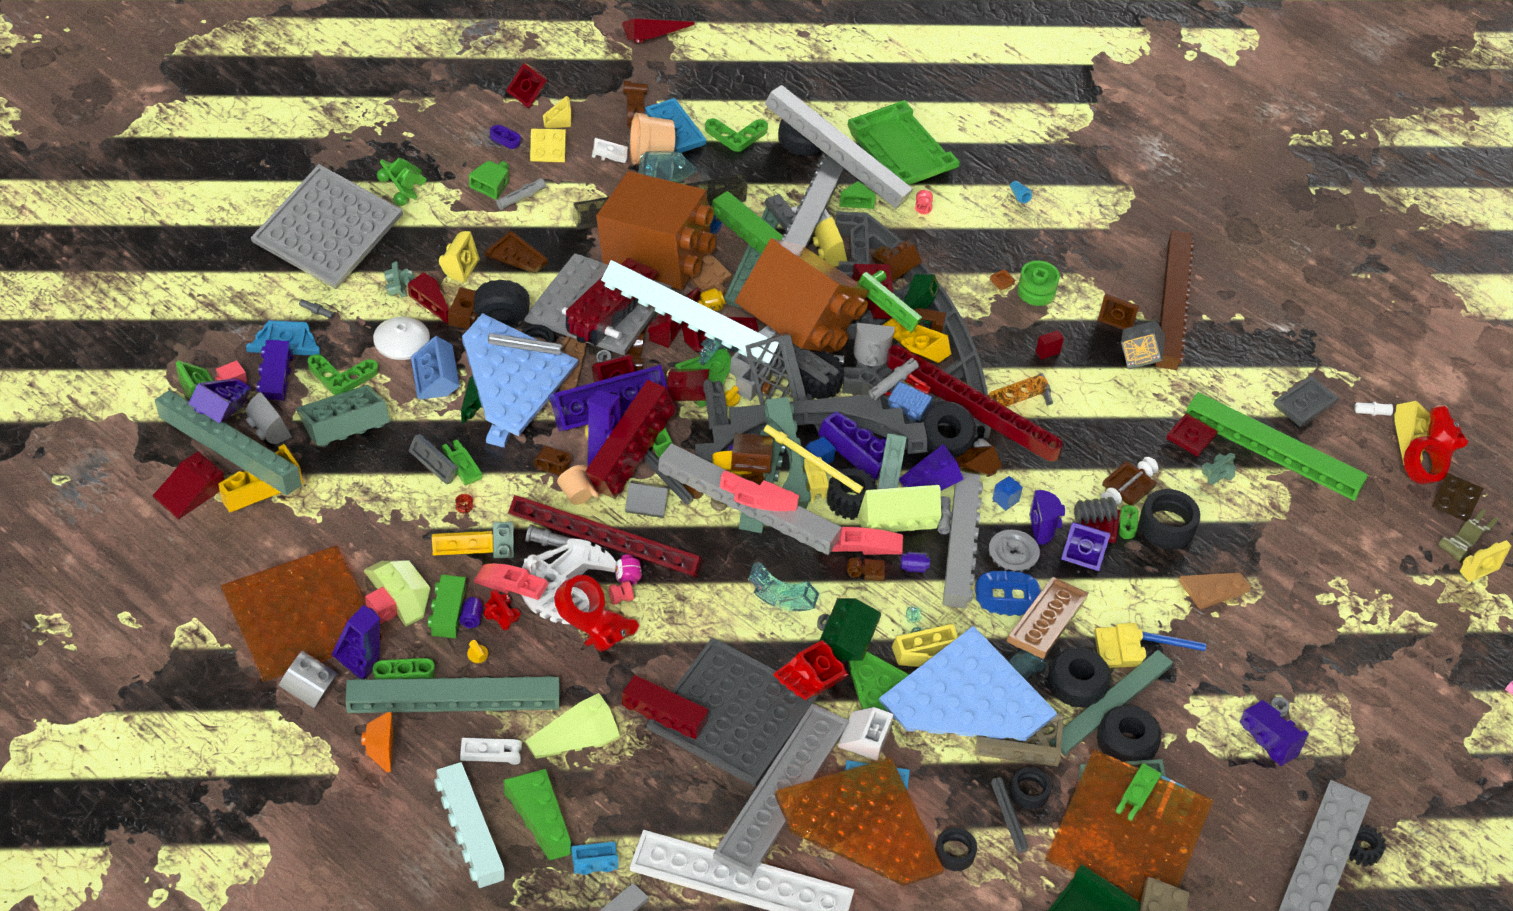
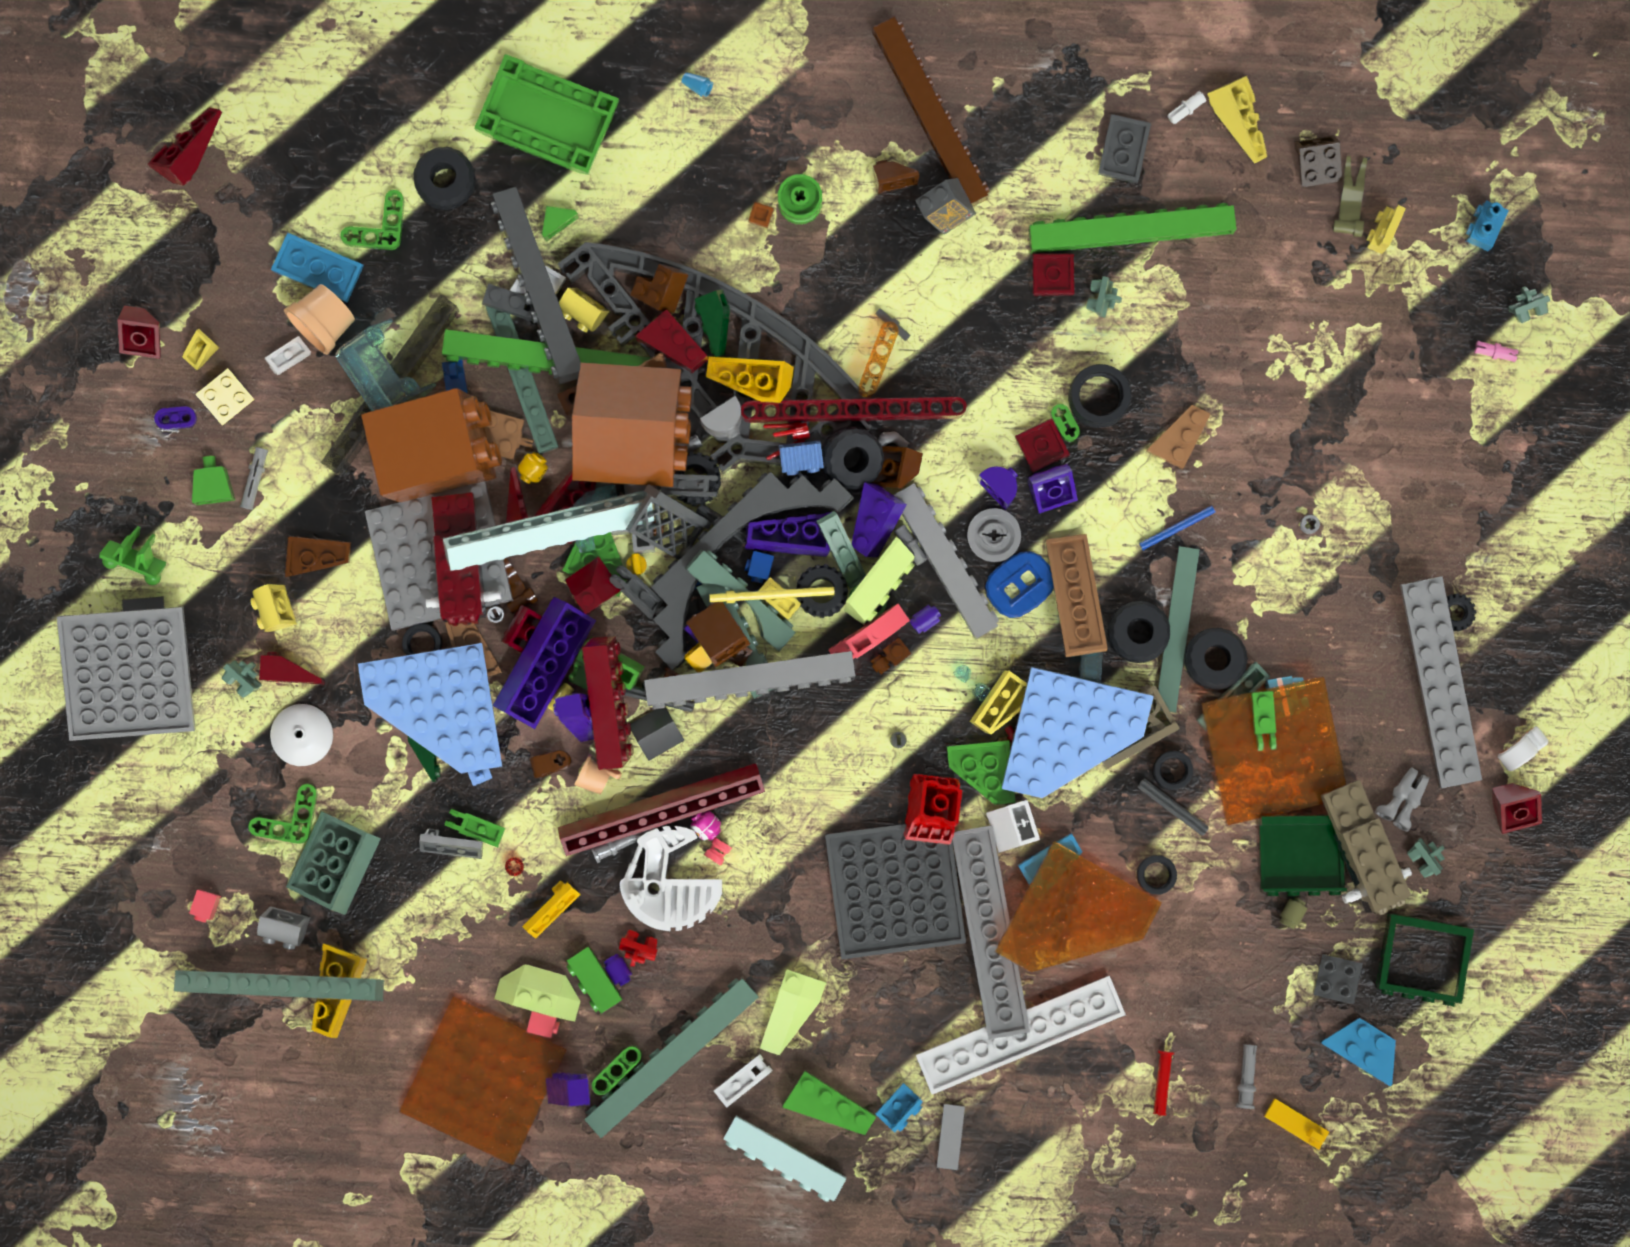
camera: 35 degrees left, 35 degrees up
dark red slope [153,451,225,520] -> none
bright green slope [176,360,213,399] -> none
dark purple wedge [188,378,252,423] -> none
dark azure wing [246,320,320,355] -> none
dark purple wedge [257,340,294,401] -> none
light grey brick [278,651,338,708] -> none
dark grey bar [299,299,335,319] -> none
orange slope [362,712,394,772] -> none
medium blue slope [411,336,460,400] -> none
reddish brown brick [448,287,478,329] -> none
yellow plate [467,640,488,663] -> none
black tyre [474,280,530,326] -> none
coral slope [474,563,549,600] -> none
axle [488,333,562,355] -> none
sand green hips [493,521,514,558] -> none
red animal [554,575,639,652] -> none
dark red brick [622,675,709,740] -> none
reddish brown flag [623,80,648,128] -> none
coral slope [720,470,799,511] -> none
clear light blue arch [748,562,819,611] -> none
light grey brick [764,85,913,209] -> none
dark green slope [819,598,882,661] -> none
bright green piece [858,270,922,333] -> none
light grey pin [868,358,919,400] -> none
reddish brown leg [914,308,946,333] -> none
coral wheel [915,190,933,214] -> none
blue brick [992,476,1023,511] -> none
dark red piece [1035,330,1064,360] -> none
dark grey piece [1074,497,1118,524] -> none
light yellow plate [1094,623,1146,668] -> none
reddish brown plate [1101,457,1159,506] -> none
dark purple wedge [1240,700,1309,767] -> none
red animal [1403,405,1469,484] -> none

